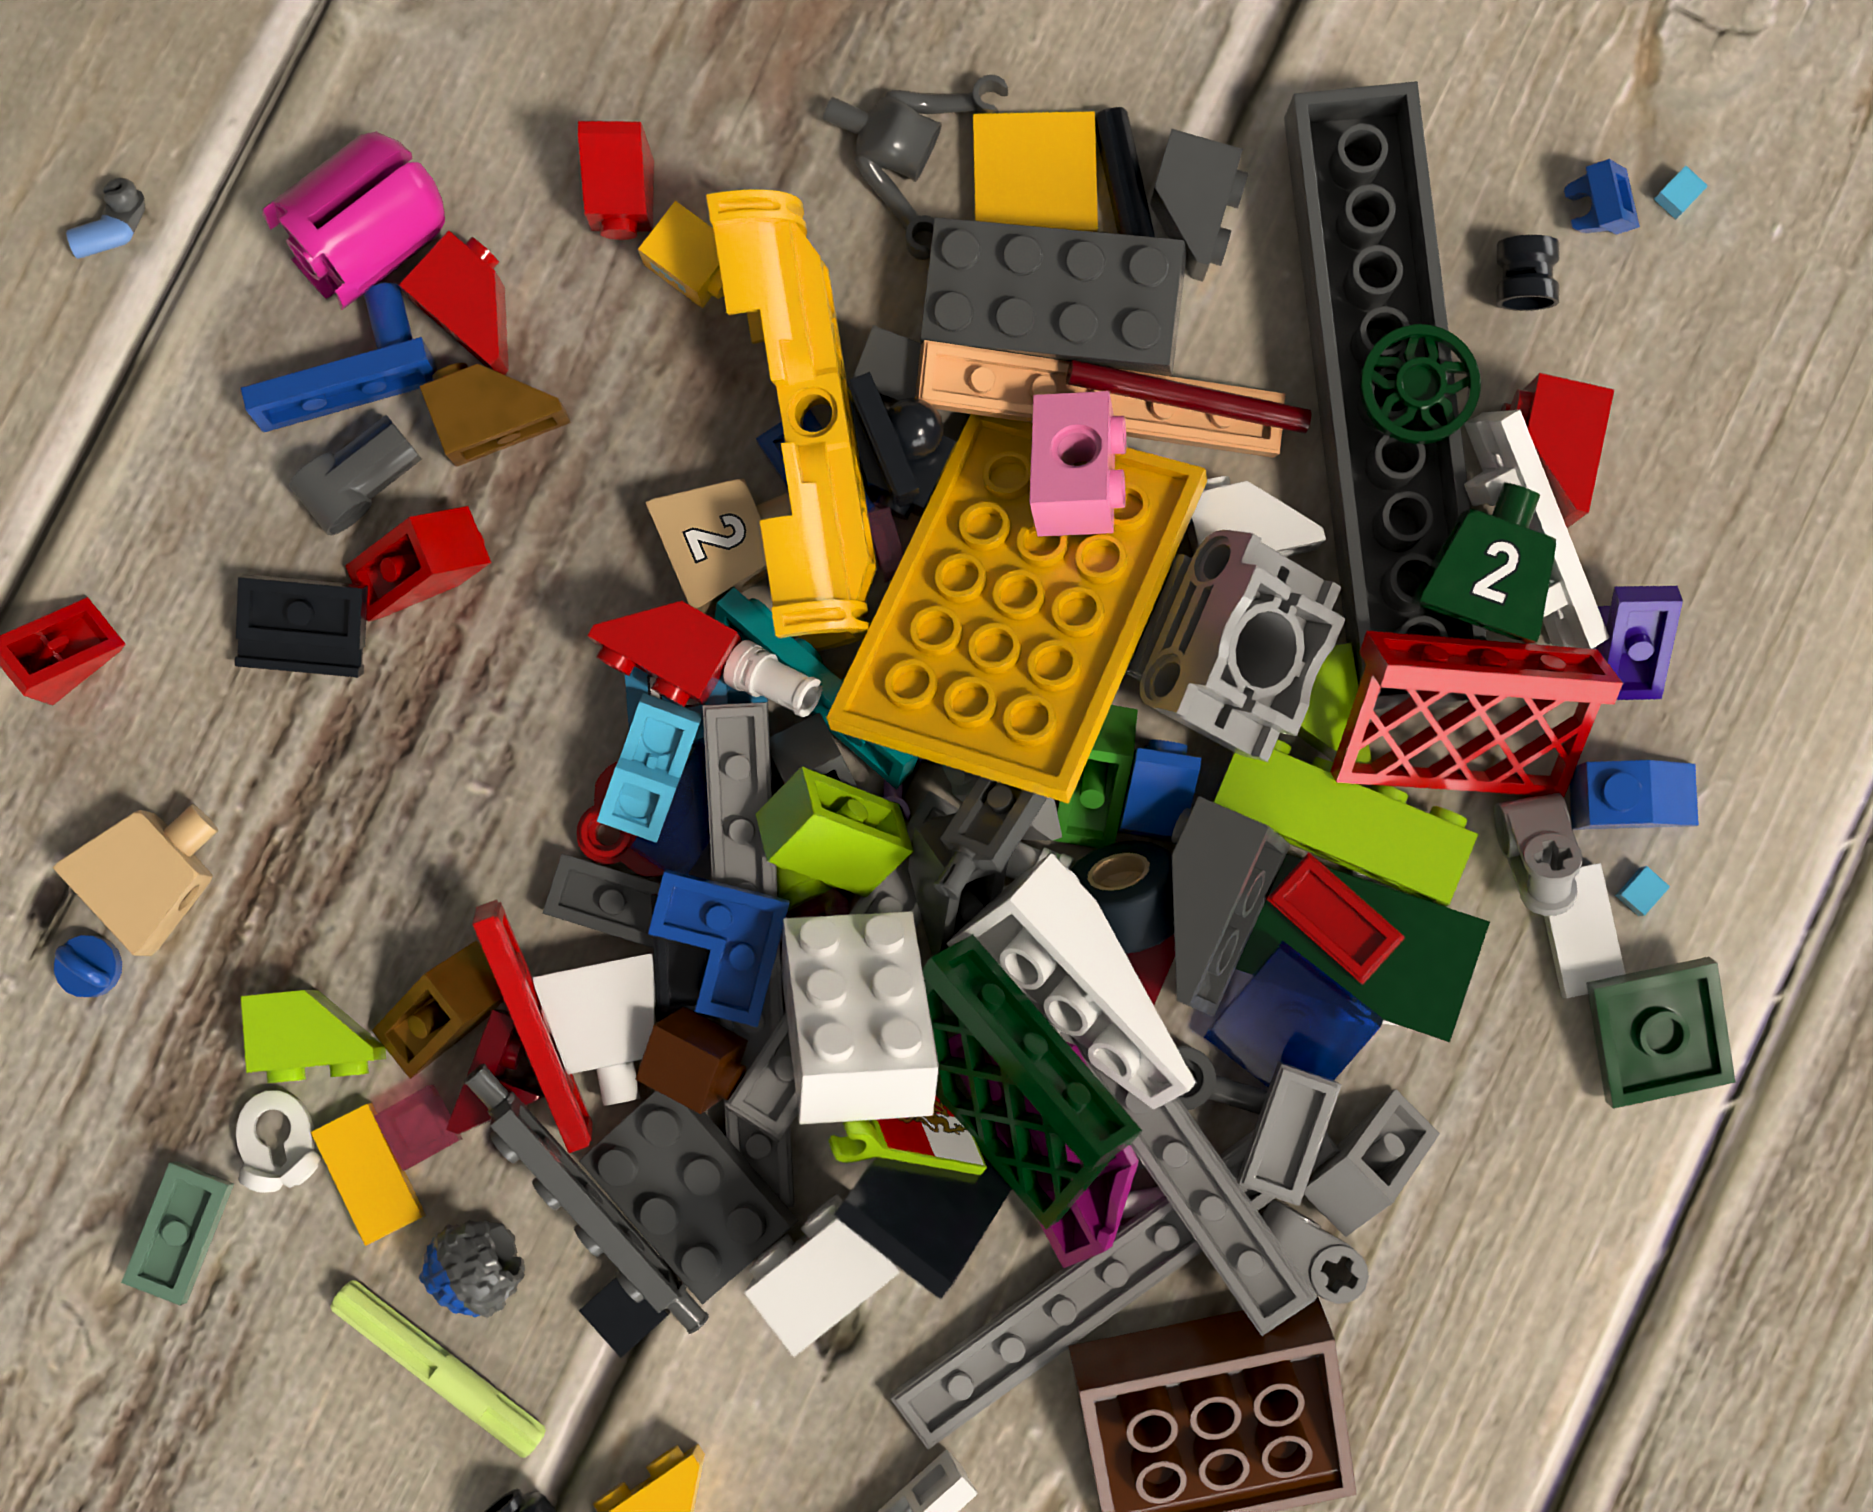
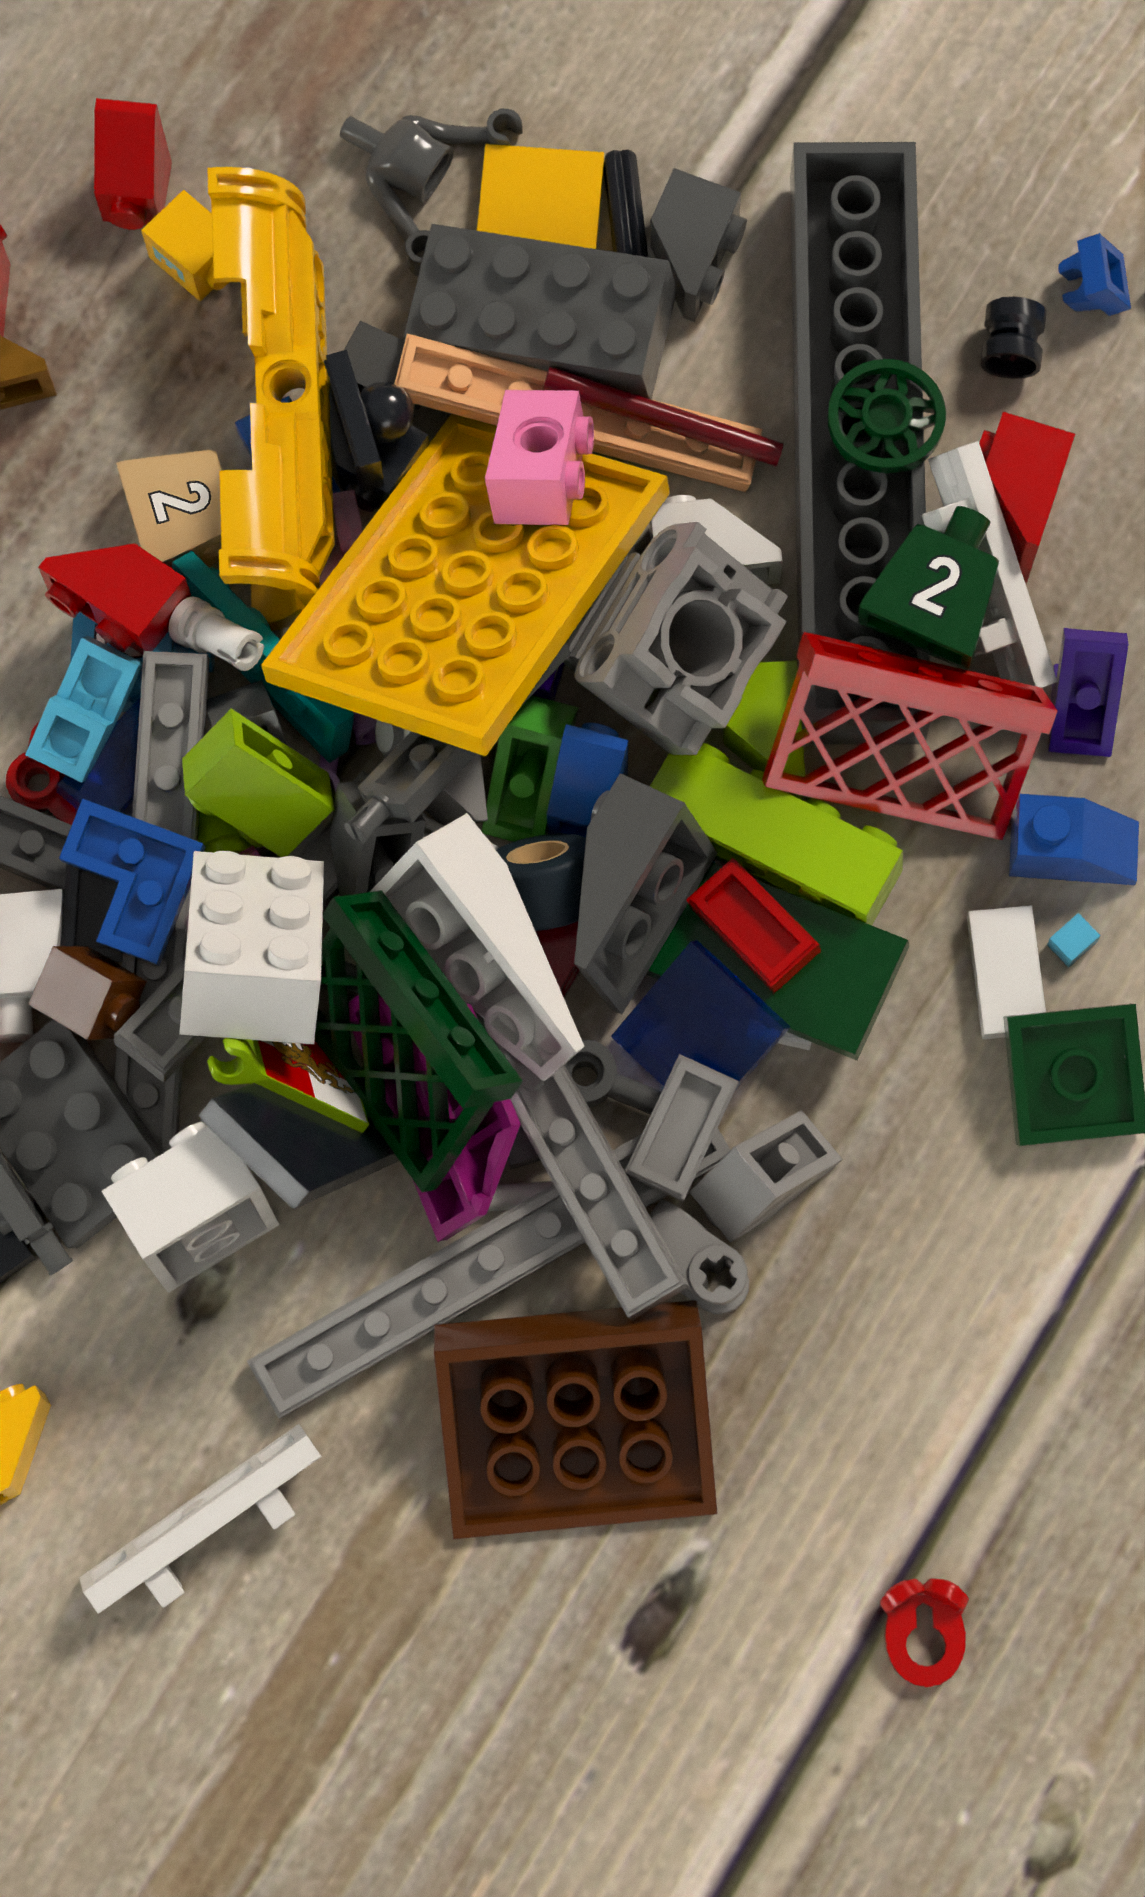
camera: 10 degrees right, 10 degrees down
light grey piece [1494,793,1582,916] -> none

